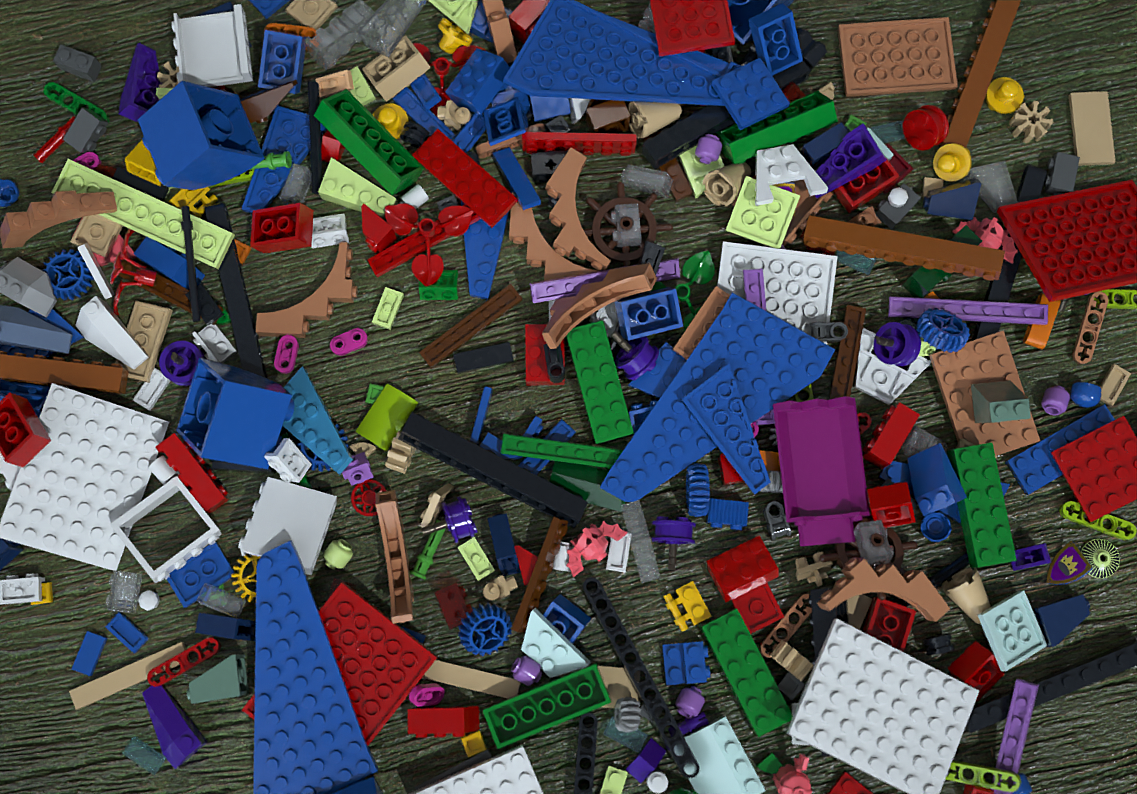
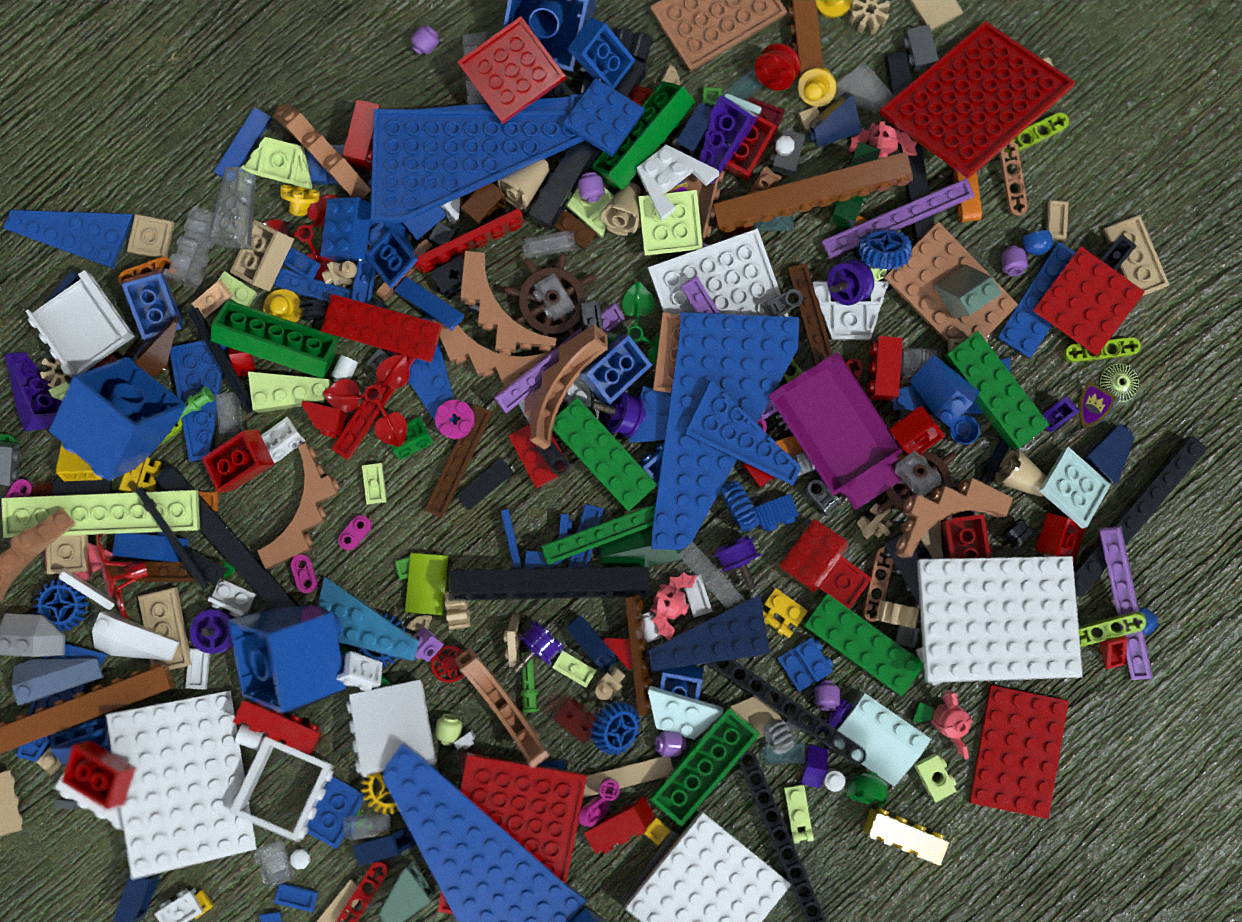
camera: 30 degrees left, 5 degrees up
none -> dark pink plate [435,400,475,439]
none -> white plate [454,730,476,750]
none -> dark pink wheel [600,778,619,801]
none -> dark blue wing [648,595,770,672]

